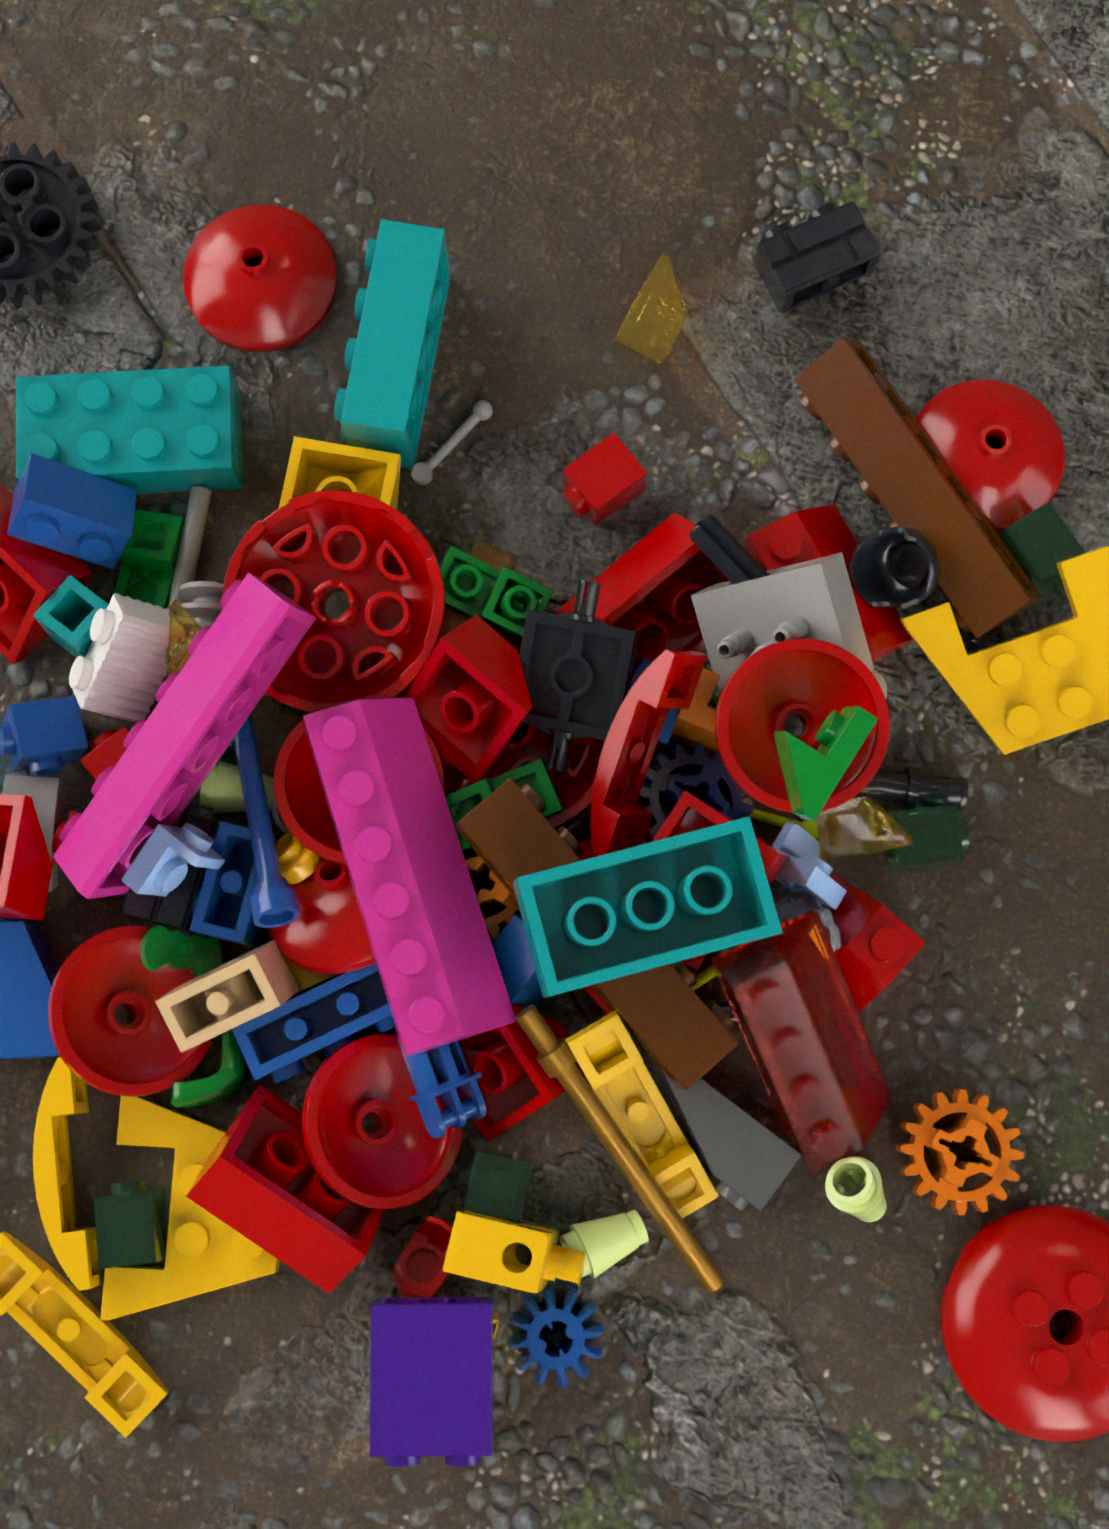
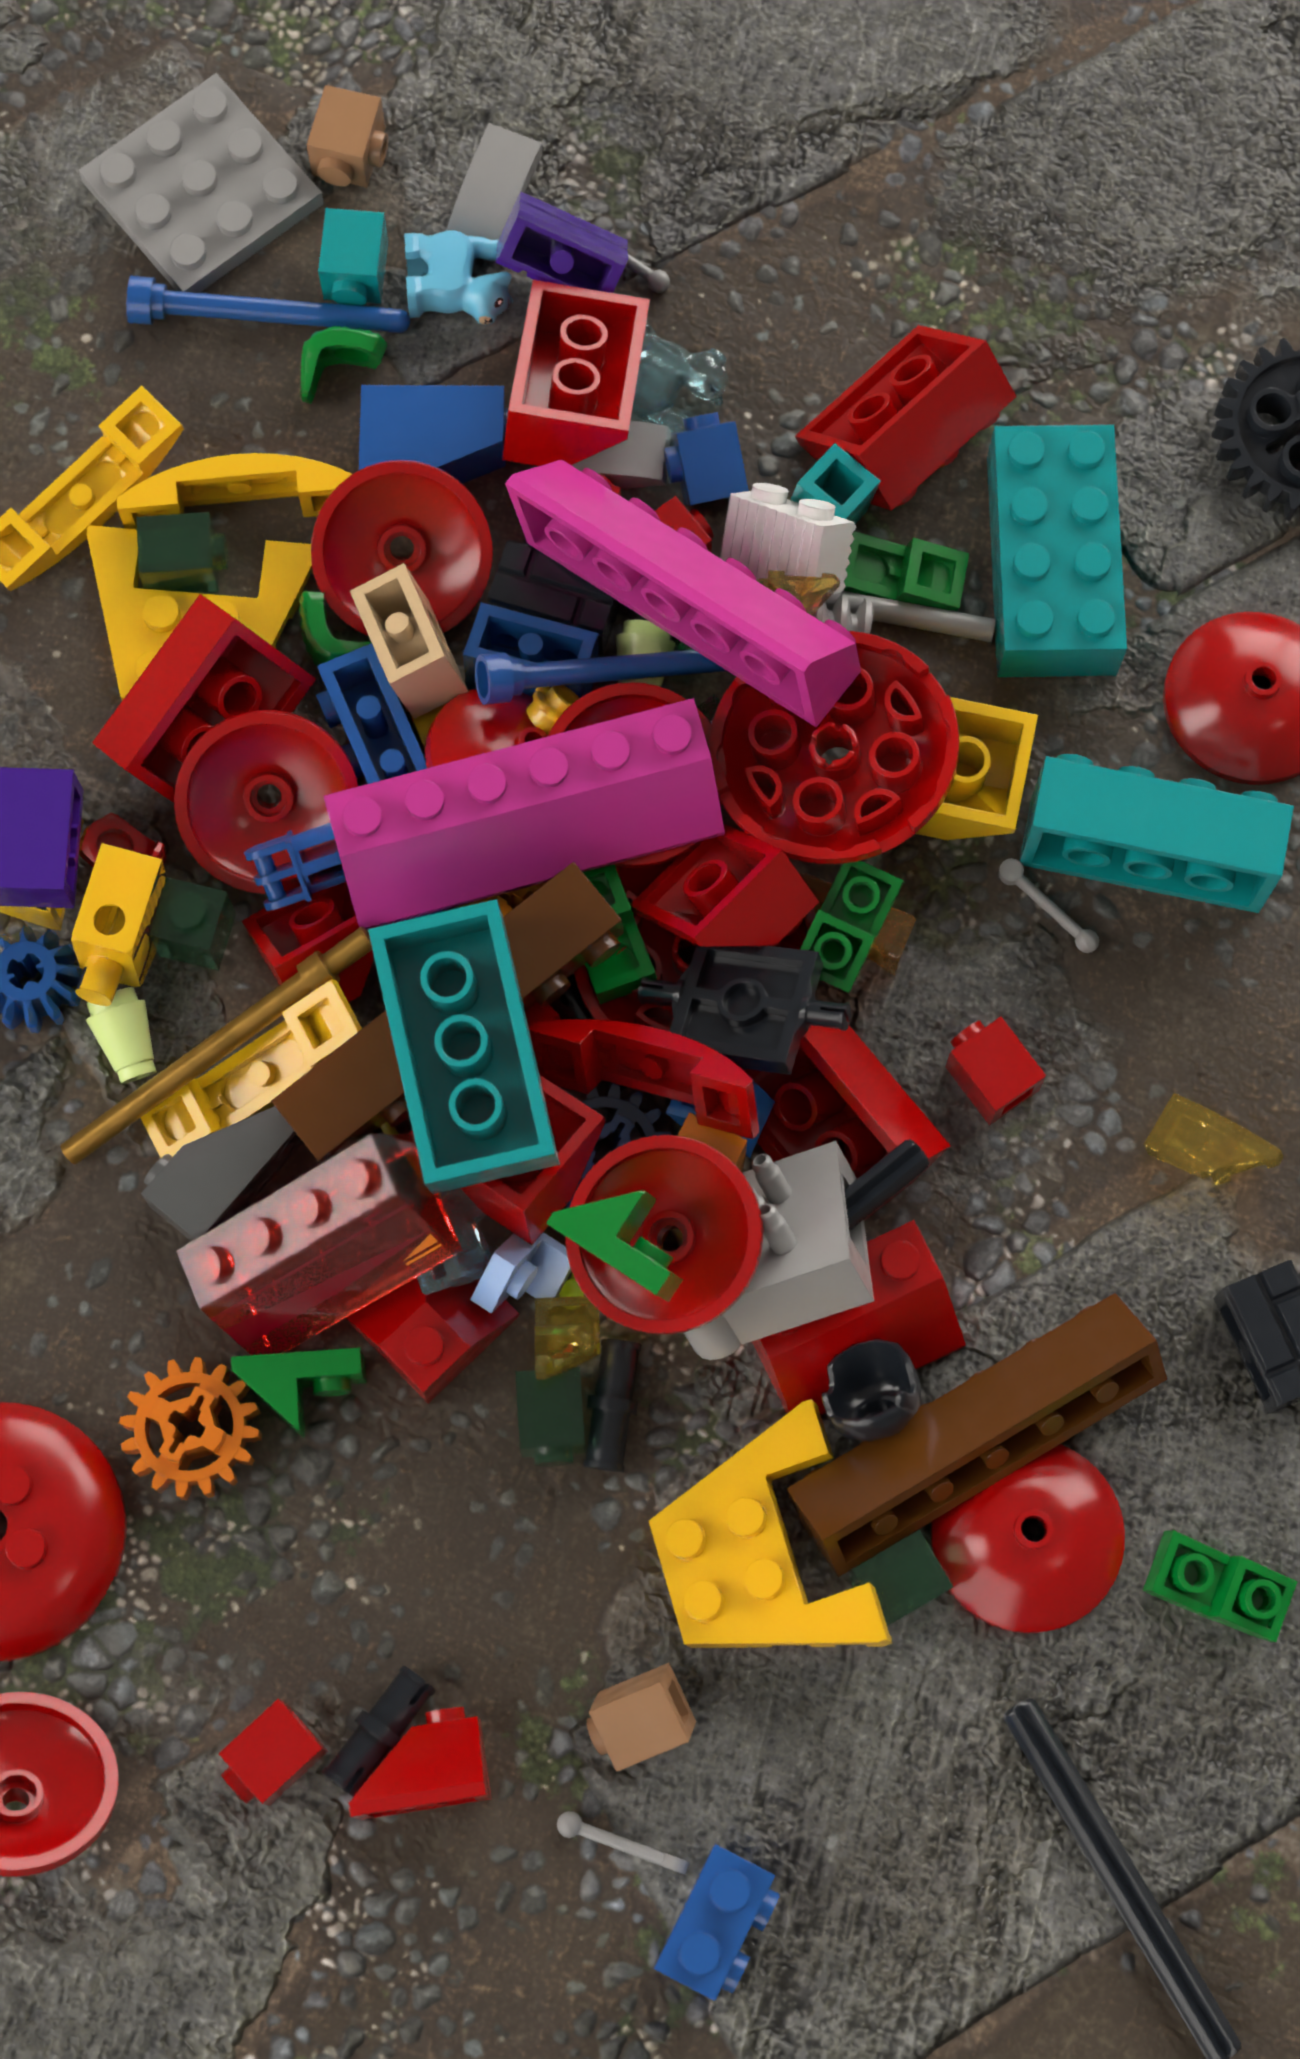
camera: 90 degrees right, 5 degrees down
blue brick [7,453,137,569] -> none
light blue bracket [121,823,225,897] -> none
green piece [139,924,222,978] -> none
yellowish green cone [825,1156,886,1222] -> none
none -> green slope [231,1348,367,1438]
none -> green slope [1142,1530,1298,1642]

